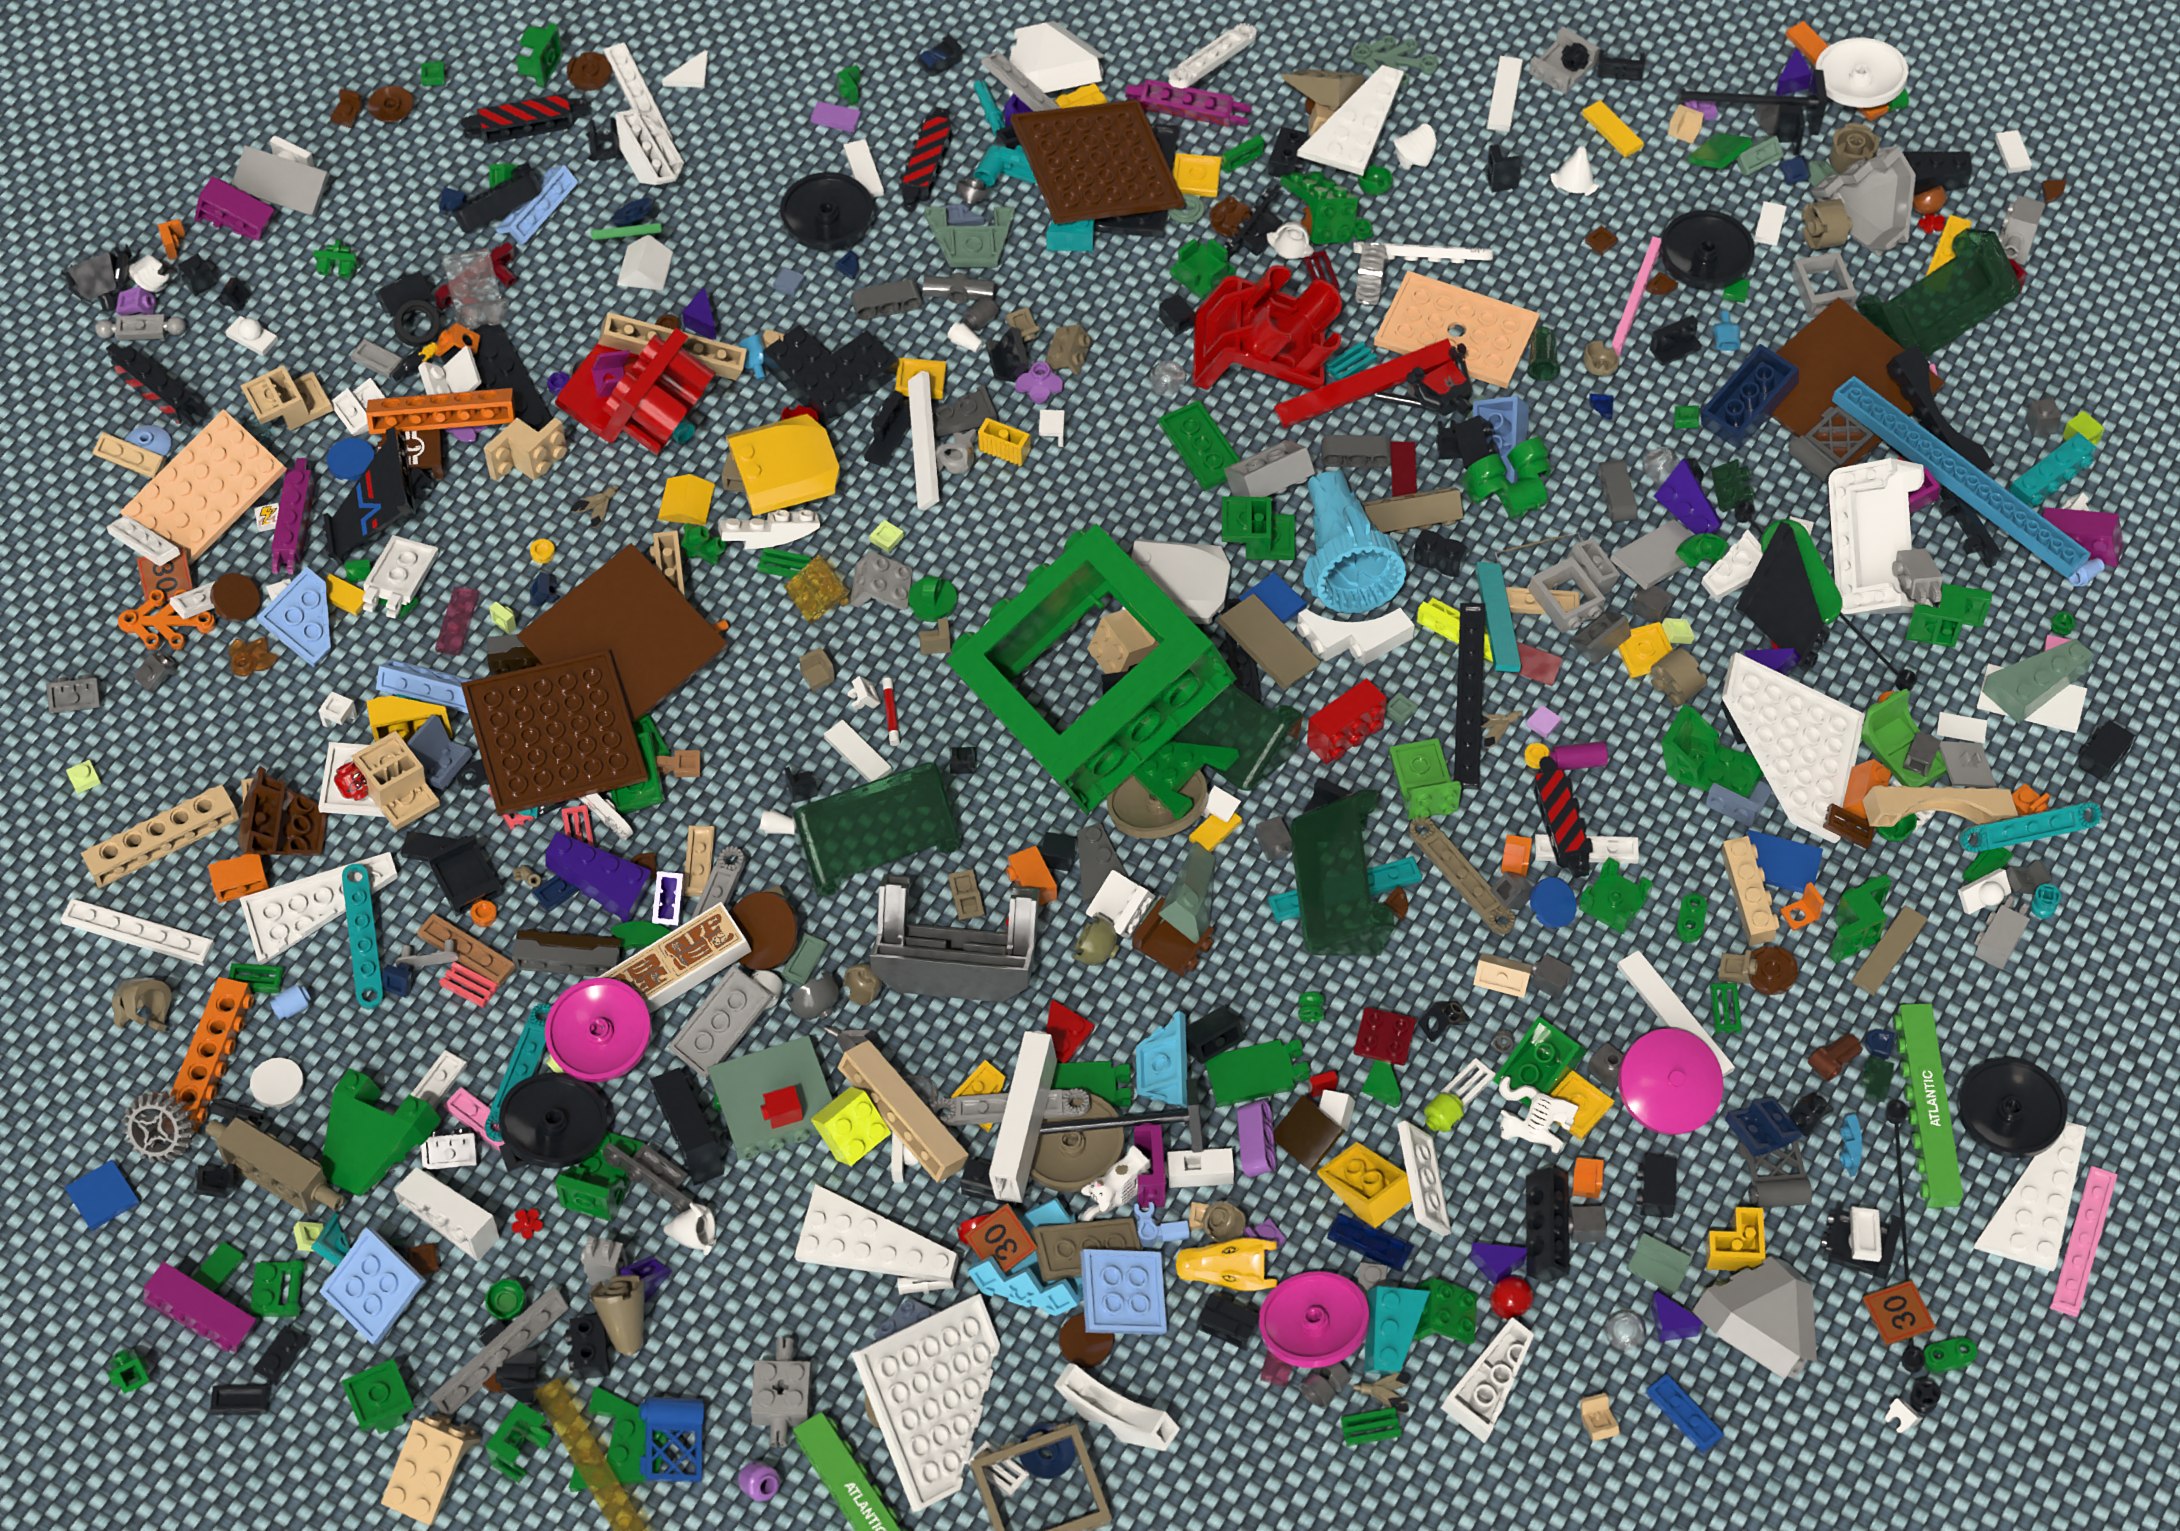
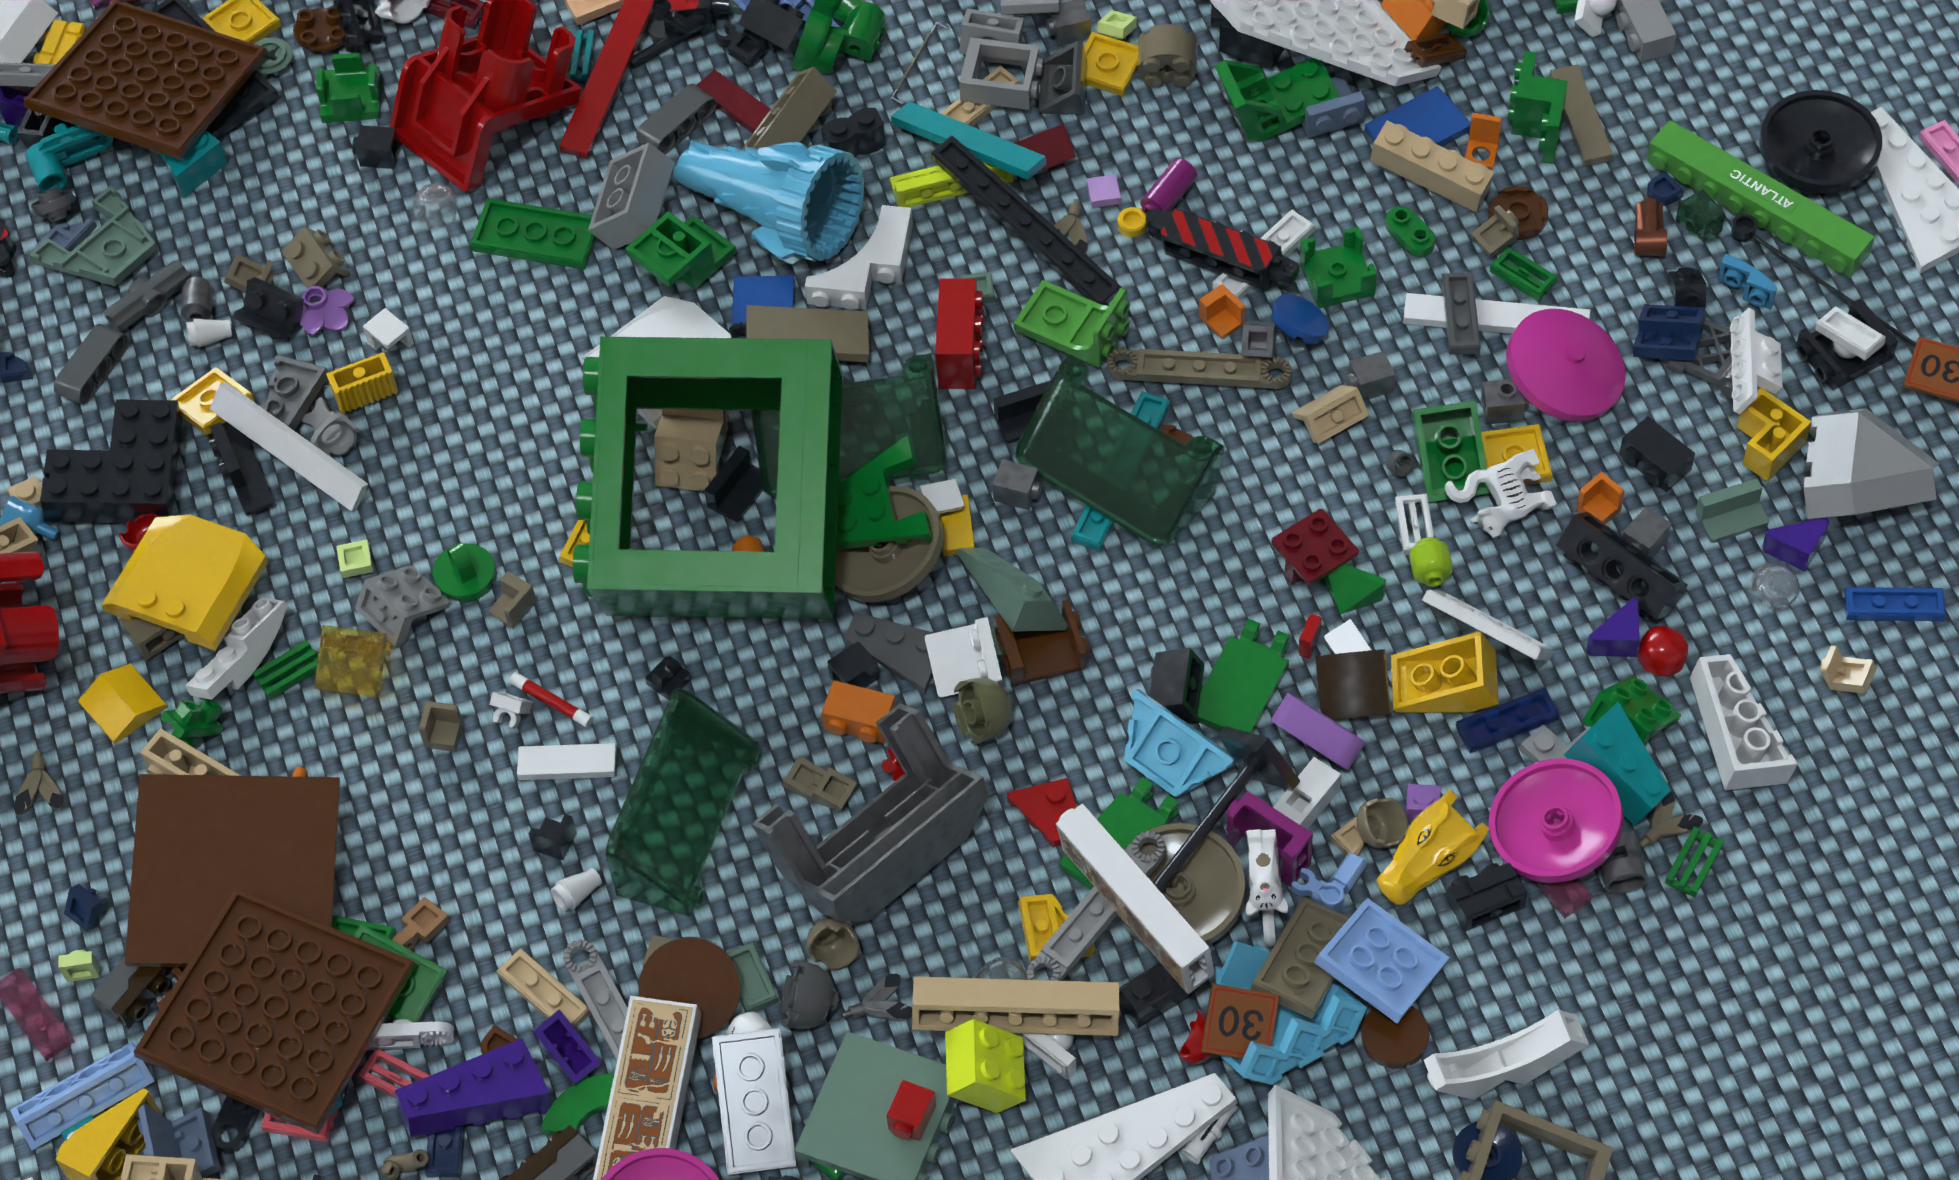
camera: 45 degrees left, 0 degrees up
yellow tile [530,539,555,564] -> none
green wheel [1298,992,1324,1023] -> none
black bracket [1418,1001,1471,1042] -> none
none -> dark grey tile [1441,272,1481,355]
none -> white bracket [1730,308,1783,414]

